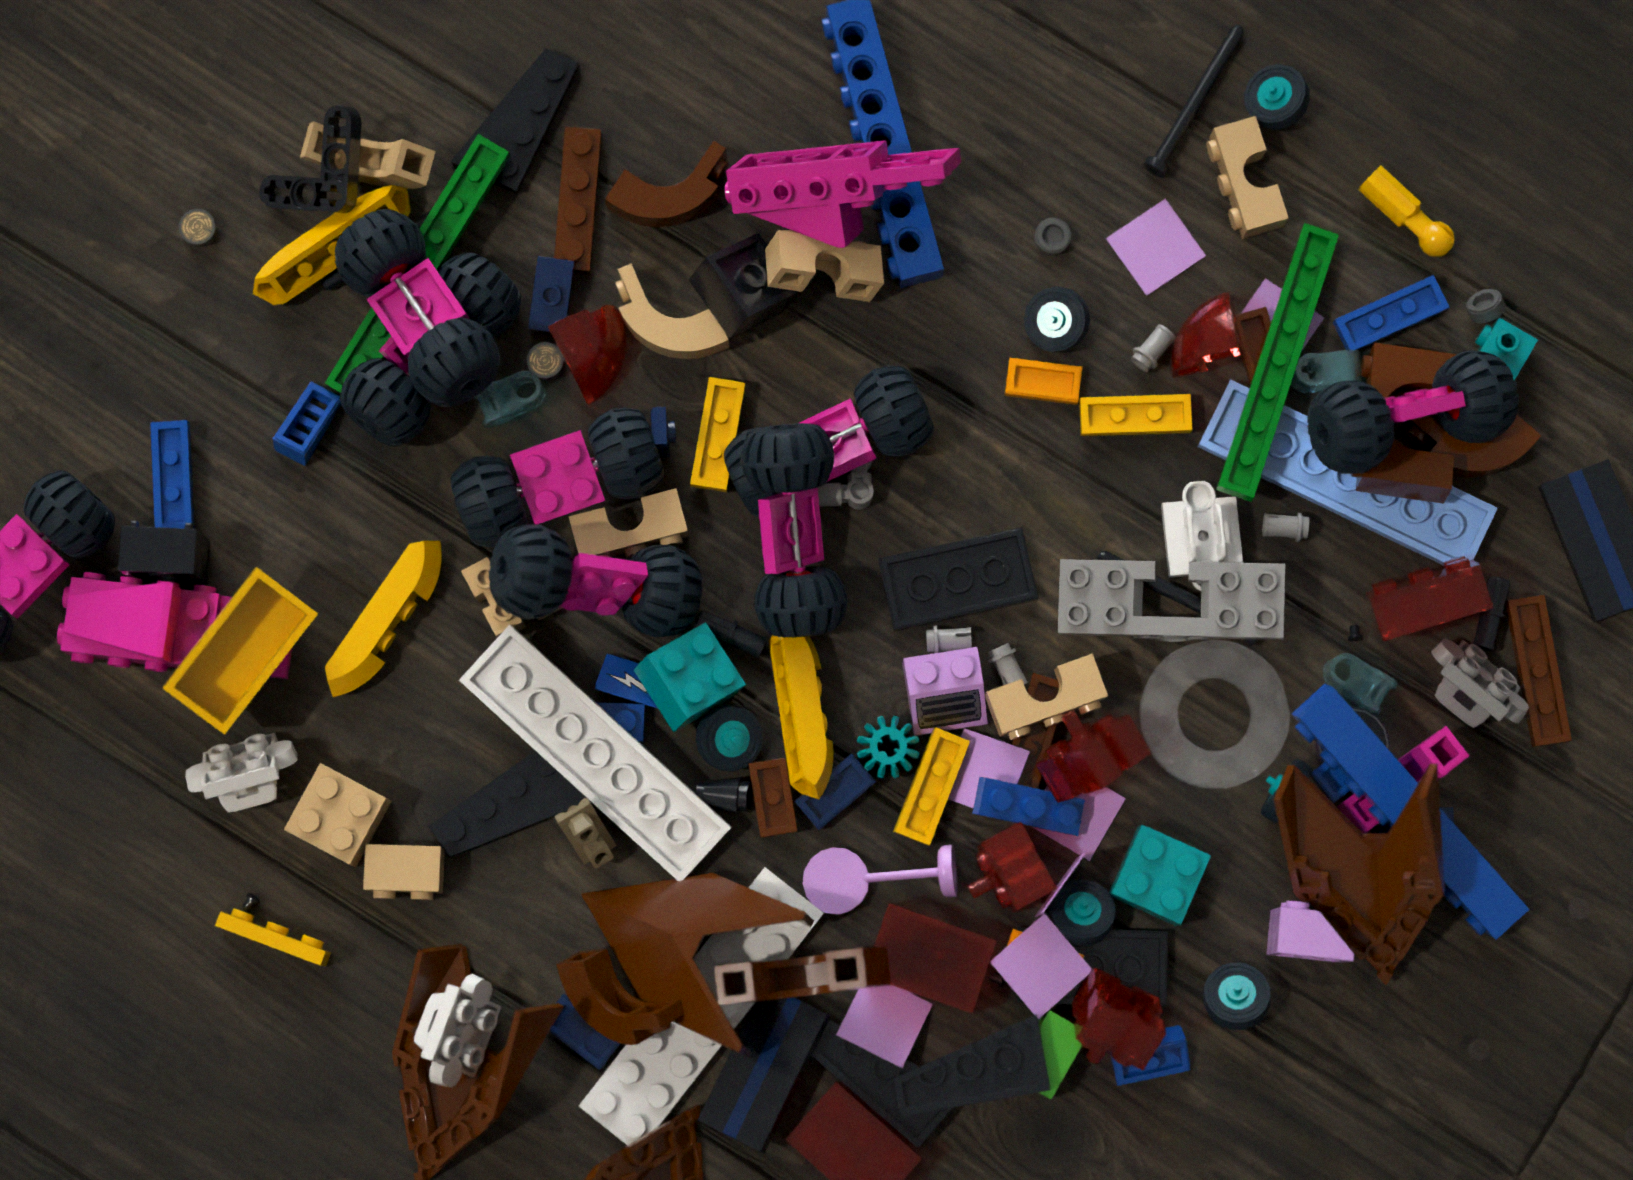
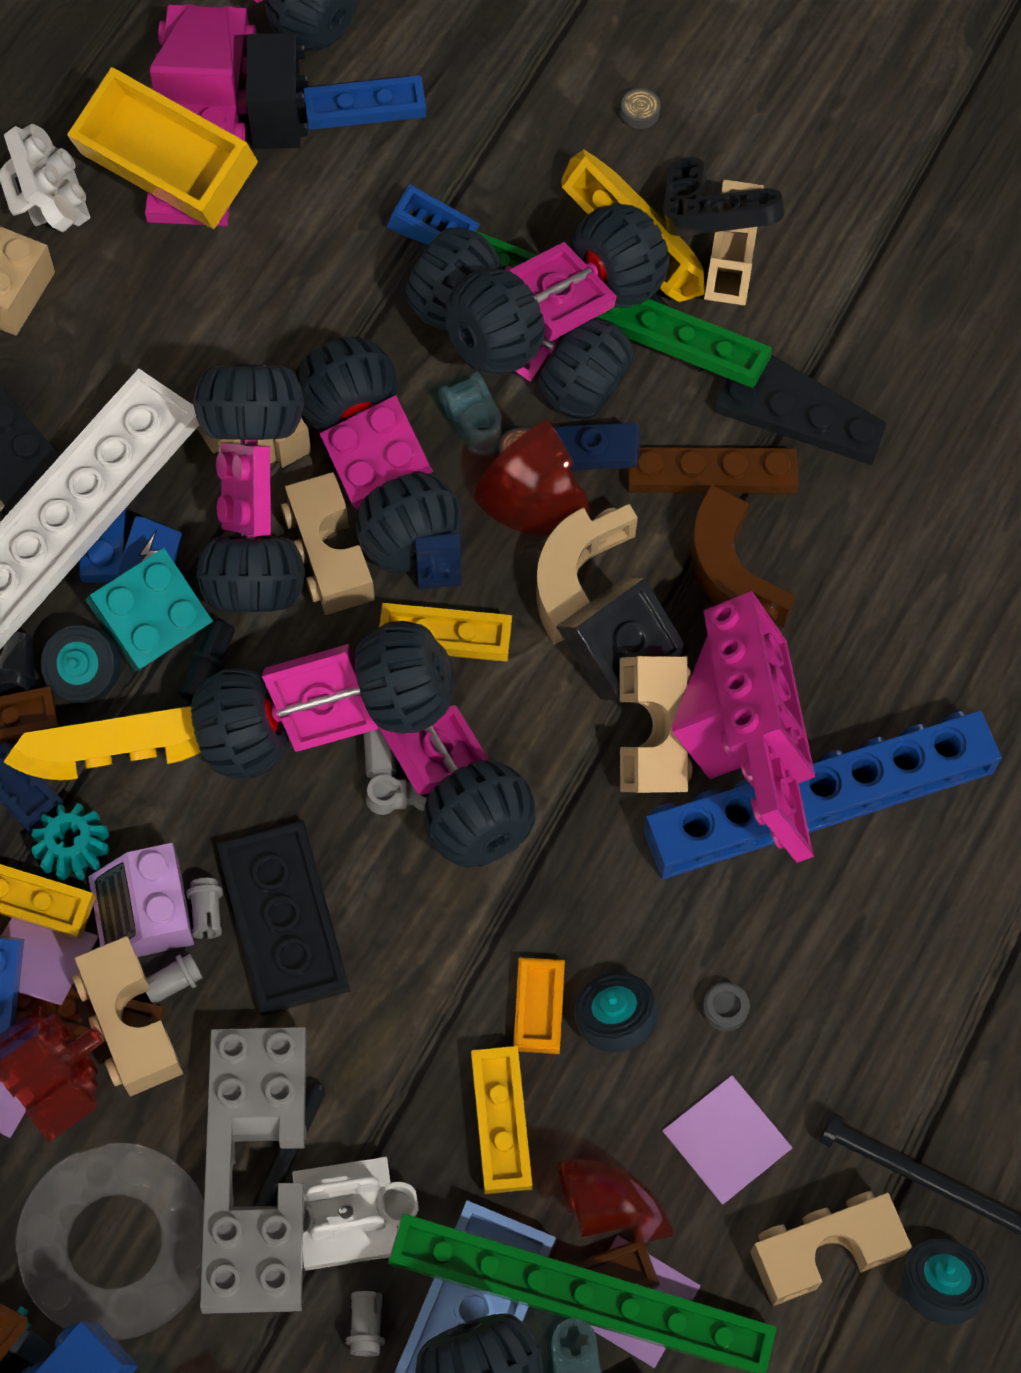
camera: 85 degrees right, 15 degrees down
yellow brick [325,541,442,697] -> none
light grey pin [1131,324,1176,372] -> none

